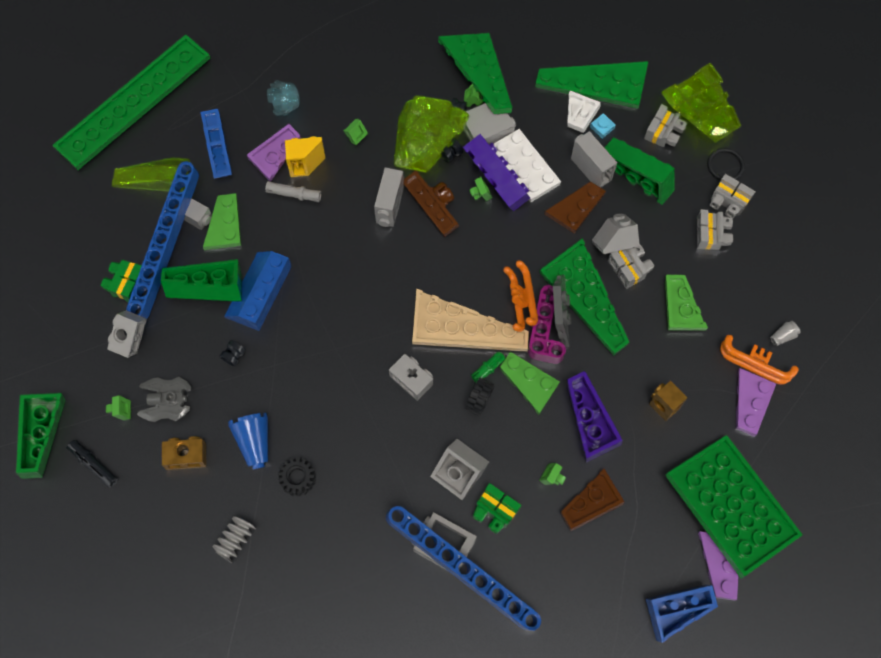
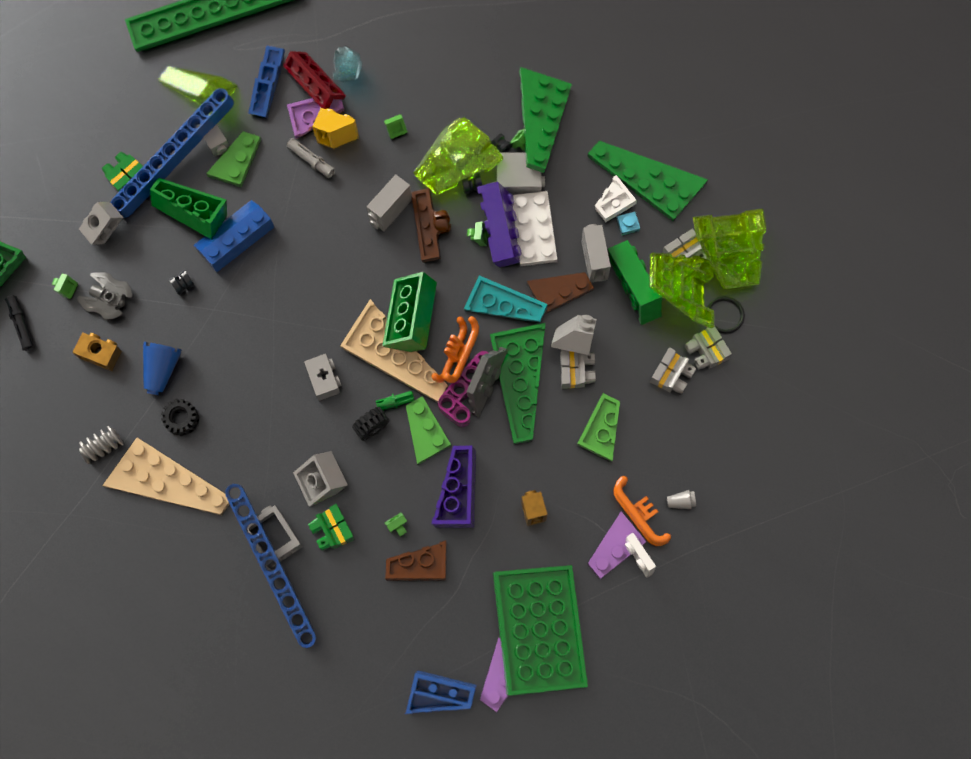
camera: 30 degrees right, 5 degrees up
none -> tan wing [103,438,229,516]
none -> dark red fence [283,51,346,110]
none -> green slope [382,272,437,352]
none -> teal wing [464,276,548,323]
none -> white wing [625,533,656,577]
none -> clear neon green wedge [649,252,714,328]

